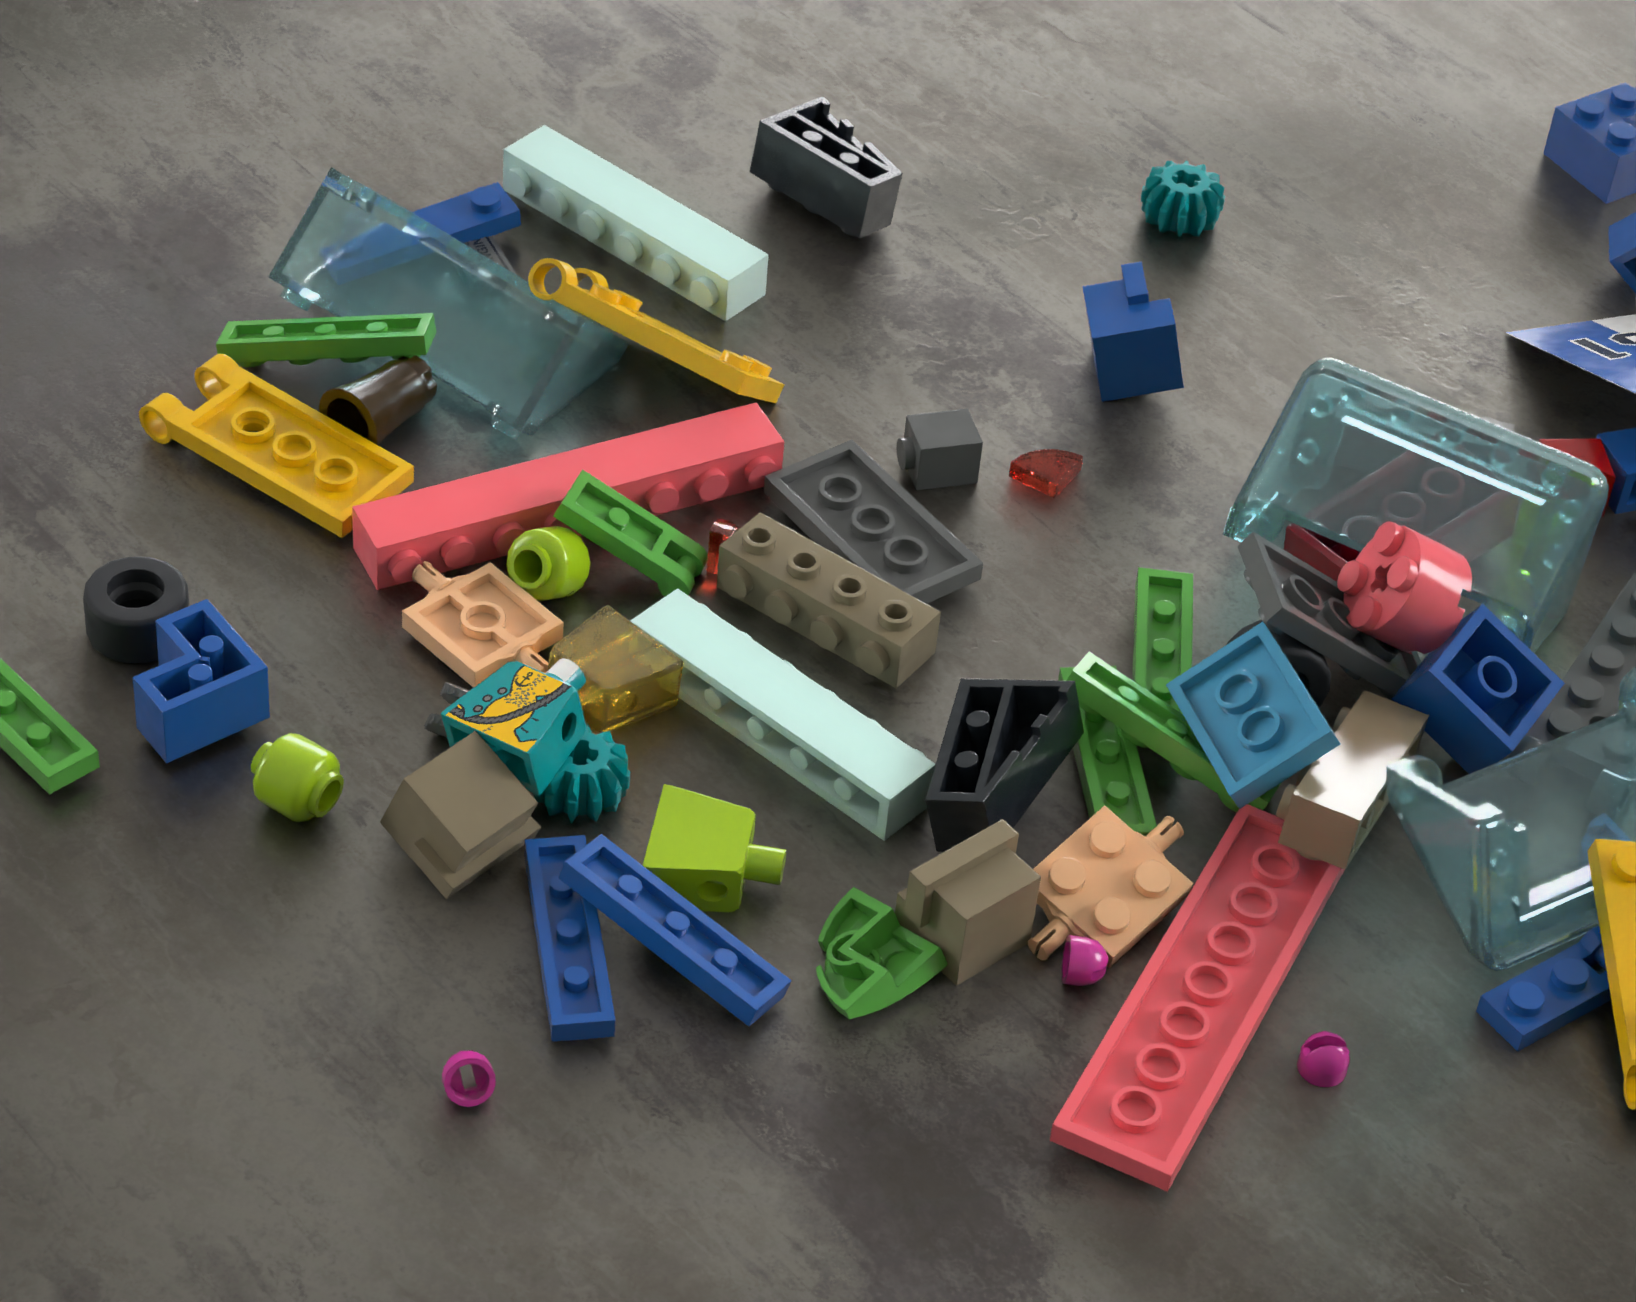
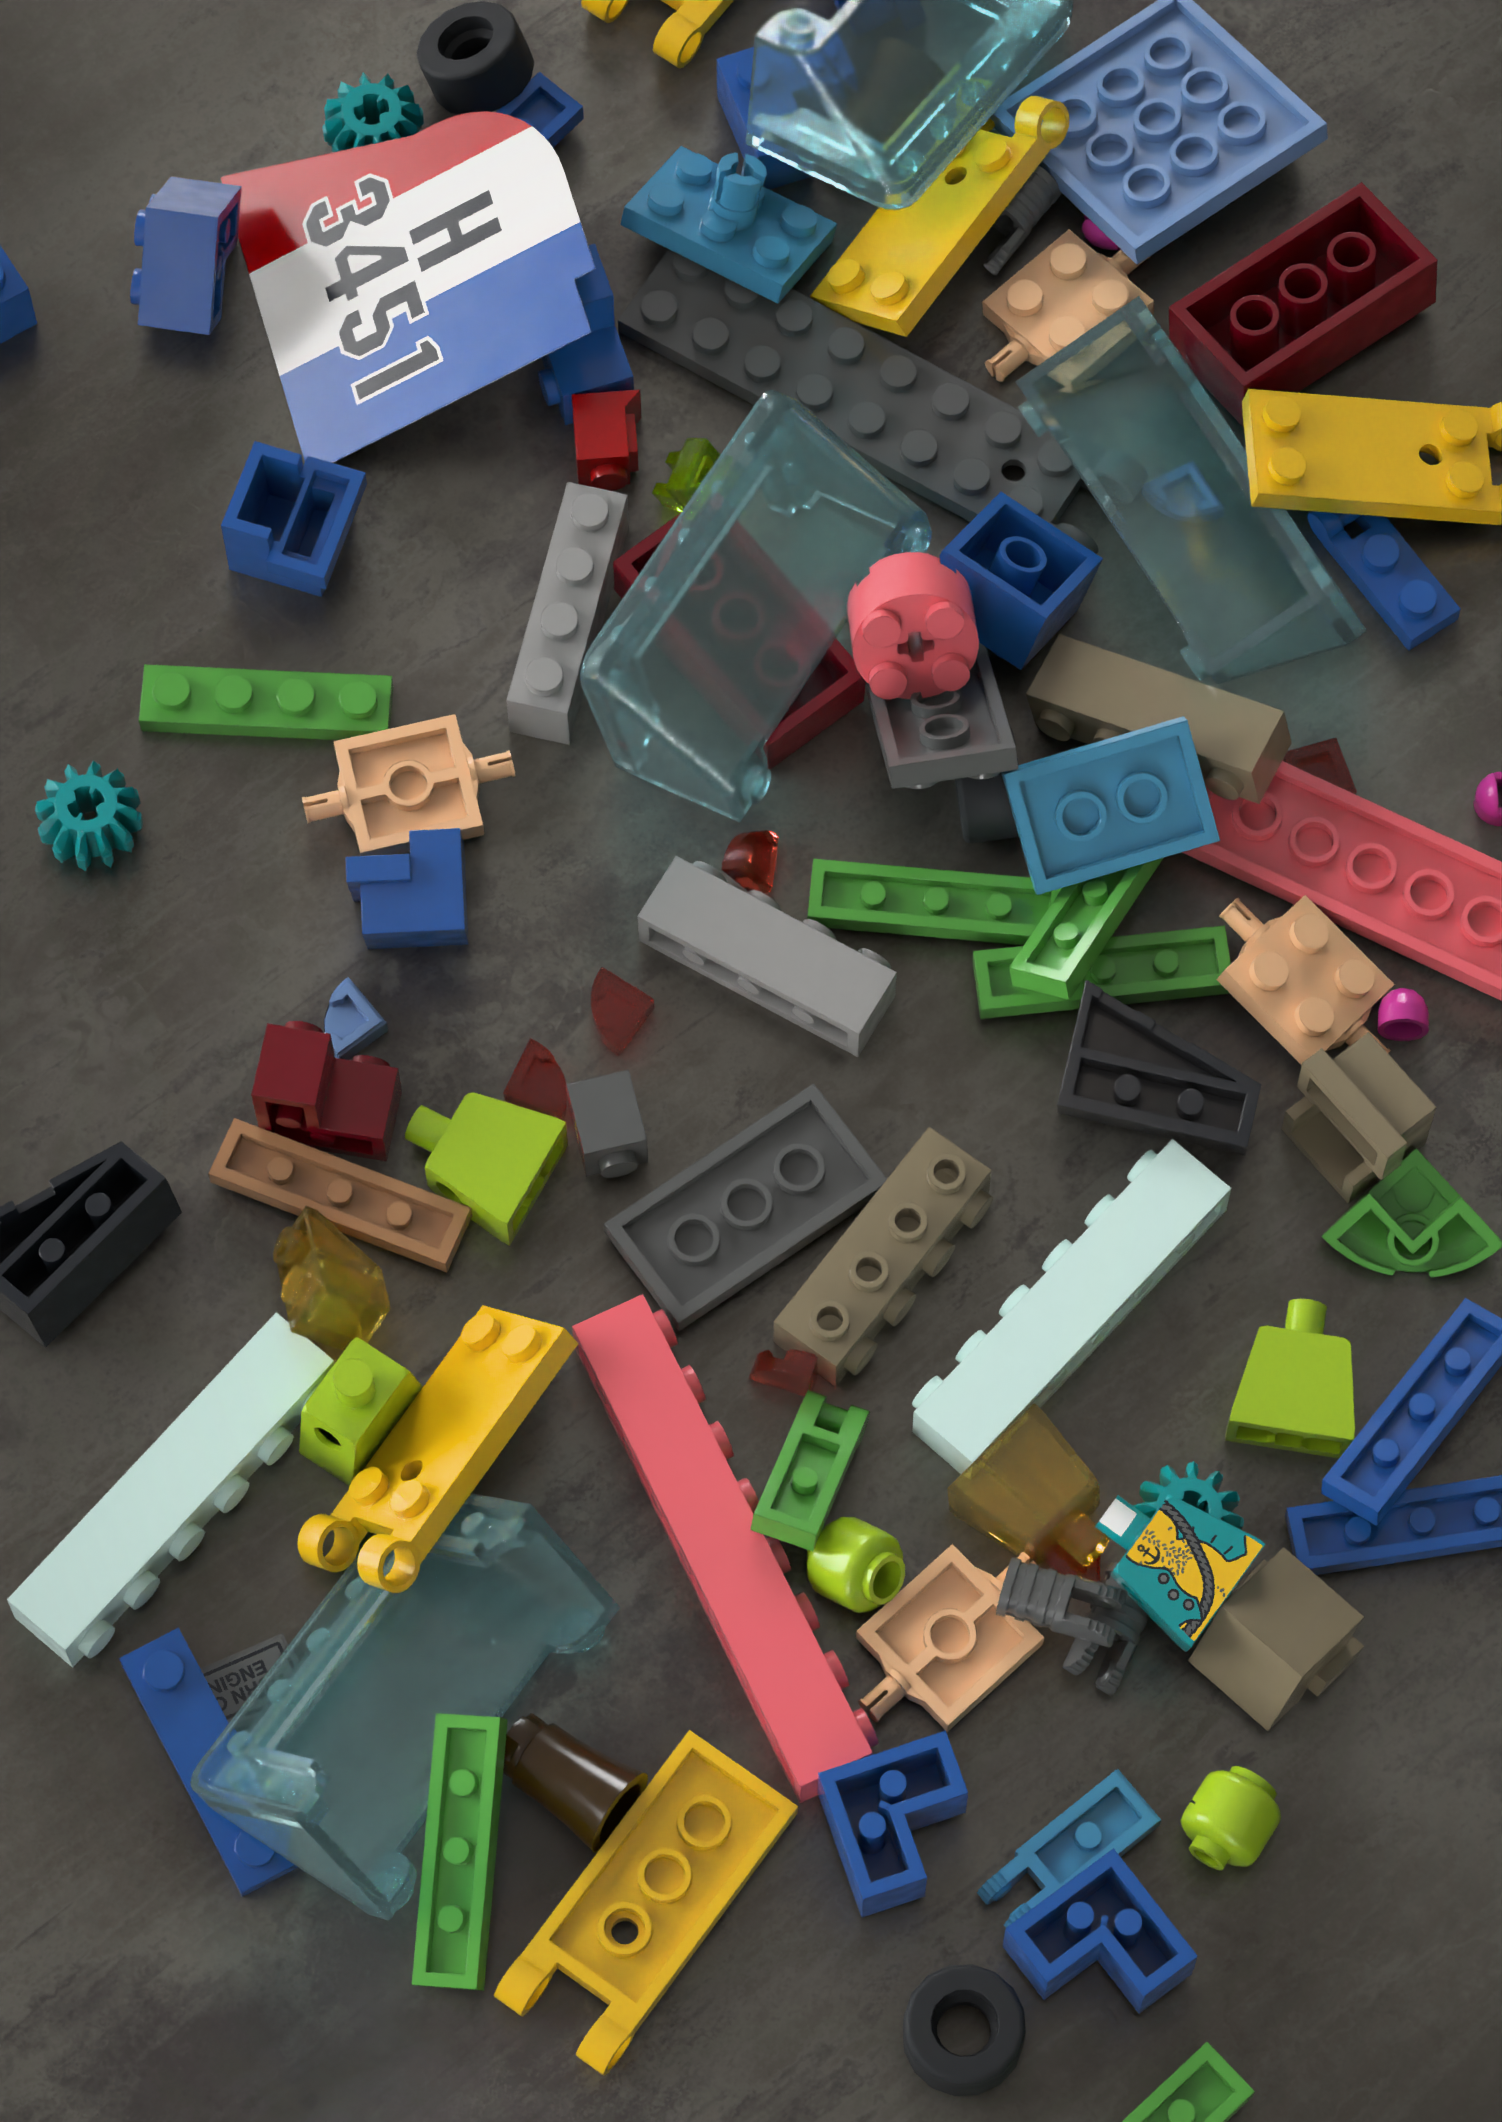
camera: 85 degrees left, 25 degrees up
none -> bright green plate [139,664,393,740]
none -> medium nougat plate [208,1118,472,1273]
none -> blue plate [221,441,367,597]
none -> dark red brick [251,1021,402,1162]
none -> clear yellow slope [273,1206,391,1351]
none -> lime torso [299,1337,423,1486]
none -> light nougat plate [302,714,515,856]
none -> medium blue tile [324,977,388,1060]
none -> lime torso [405,1092,568,1246]
none -> clear red tile [503,1038,568,1121]
none -> light grey brick [637,856,897,1057]
none -> clear red tile [721,830,779,893]
none -> blue brick [817,1730,968,1918]
none -> dark azure hinge [977,1769,1161,1928]
none -> dark grey hinge [996,1557,1128,1648]
none -> clear red tile [1282,737,1357,795]

